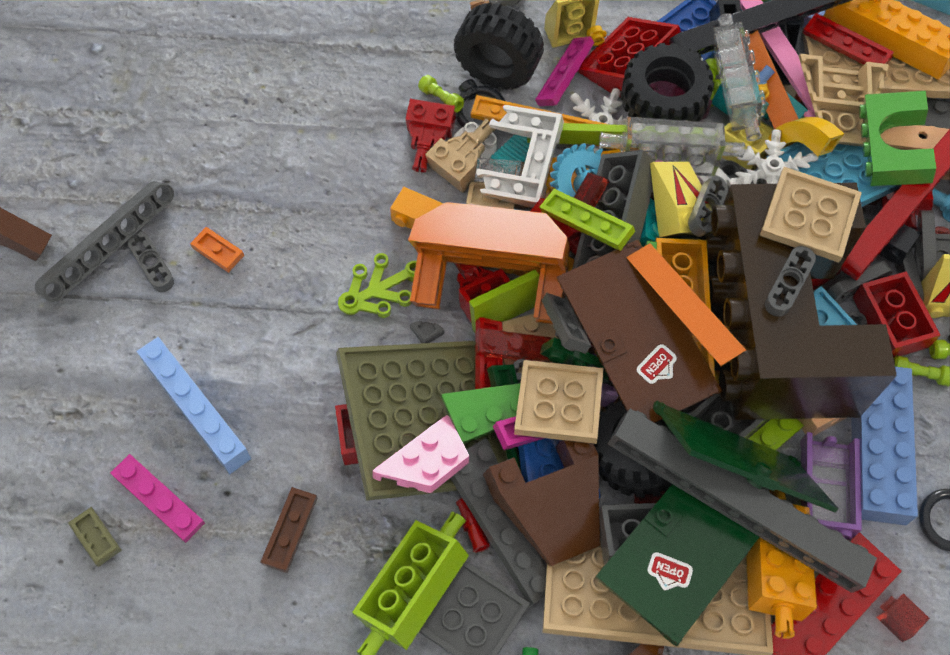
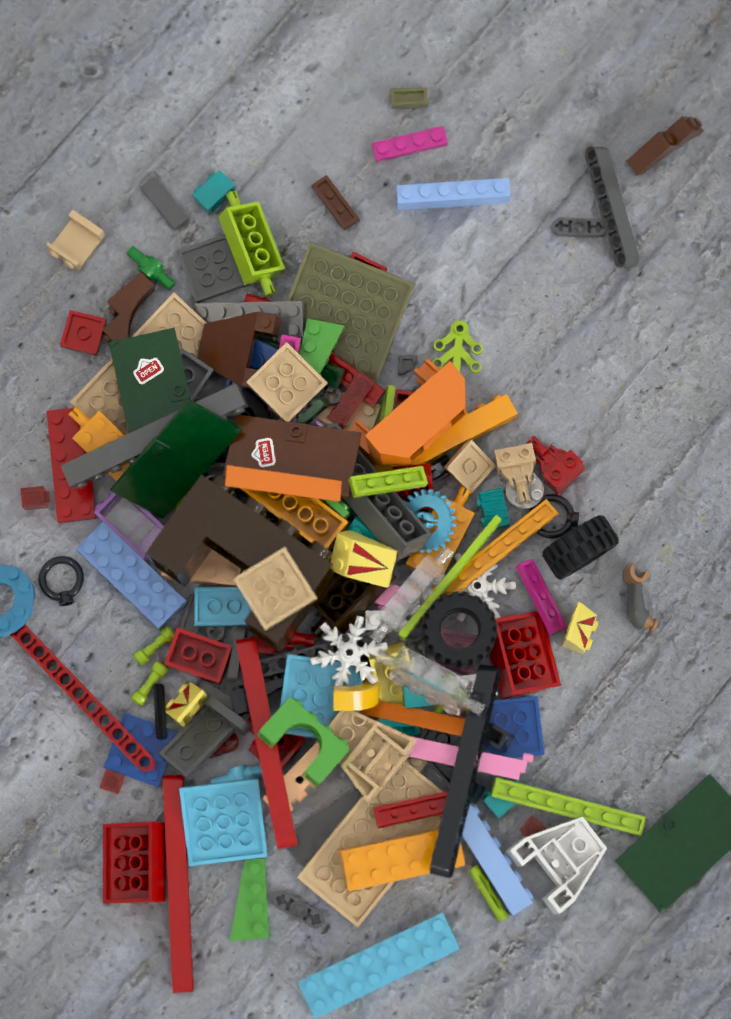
camera: 130 degrees right, 15 degrees up
orange plate [190,227,244,273] -> none
wing [373,415,469,493] -> none
lime piece [418,75,464,113] -> none
clear plate [475,158,524,183] -> none
white wedge [476,105,564,208] -> none
dark grey plate [541,293,591,353] -> none
clear red tile [574,172,609,207] -> none
yellow plate [586,25,607,46] -> none
dark grey beam [688,175,728,237] -> none
medium blue arm [752,65,775,100] -> none
dark grey beam [765,246,816,317] -> none

